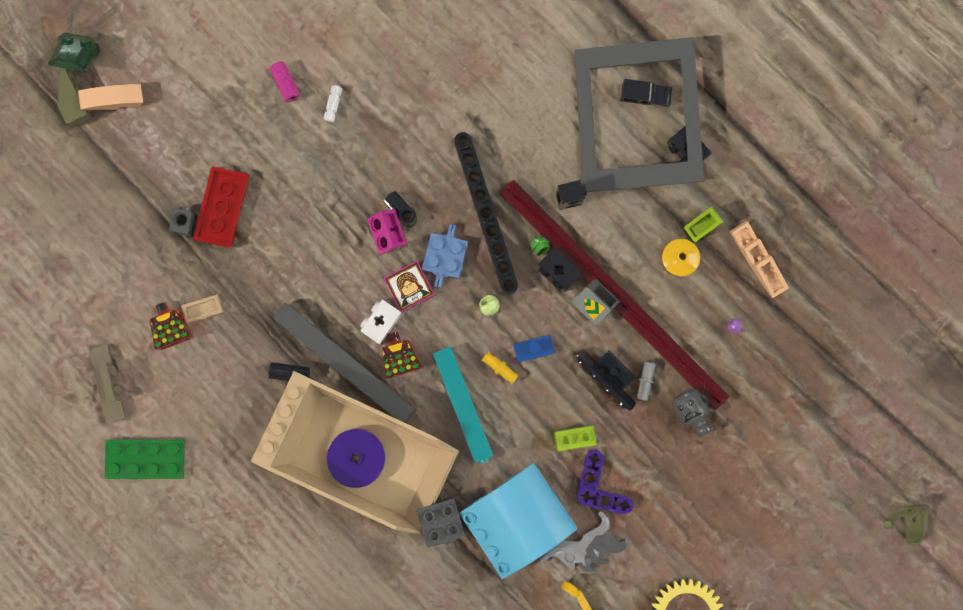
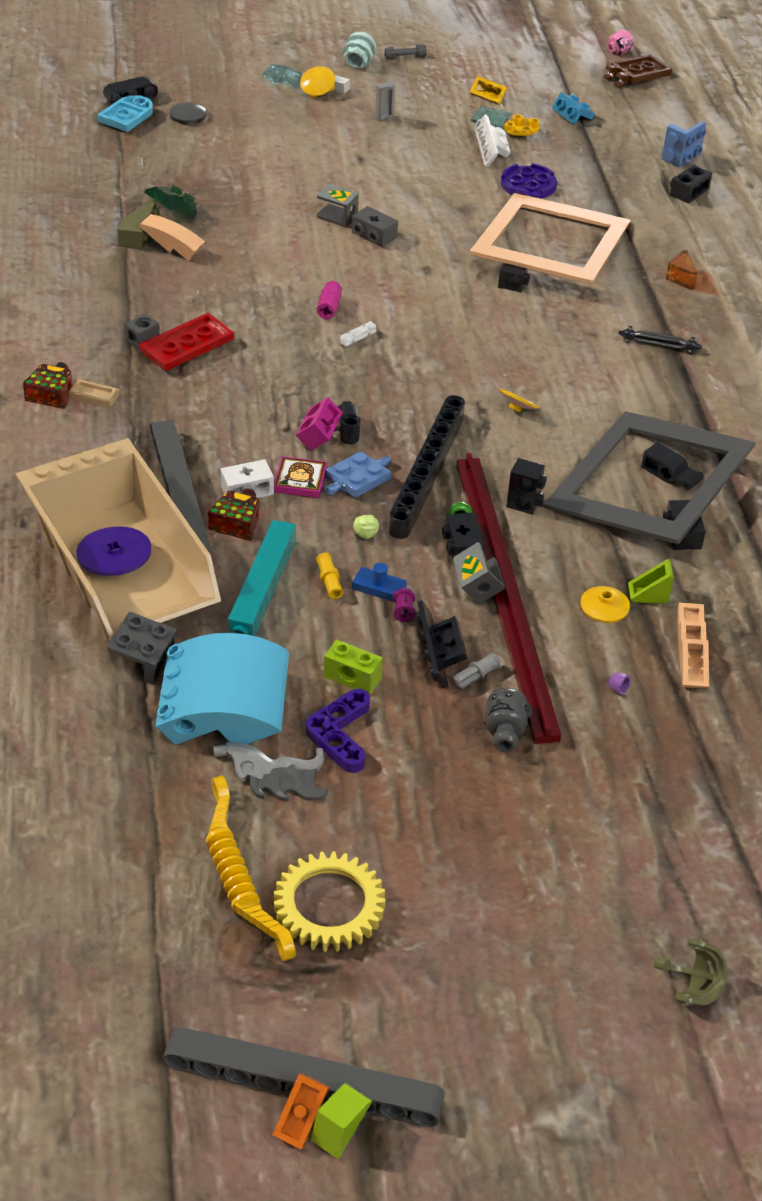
camera: 35 degrees right, 40 degrees down
none -> magenta bush [393,588,416,622]
none -> yellow dish [499,388,540,412]

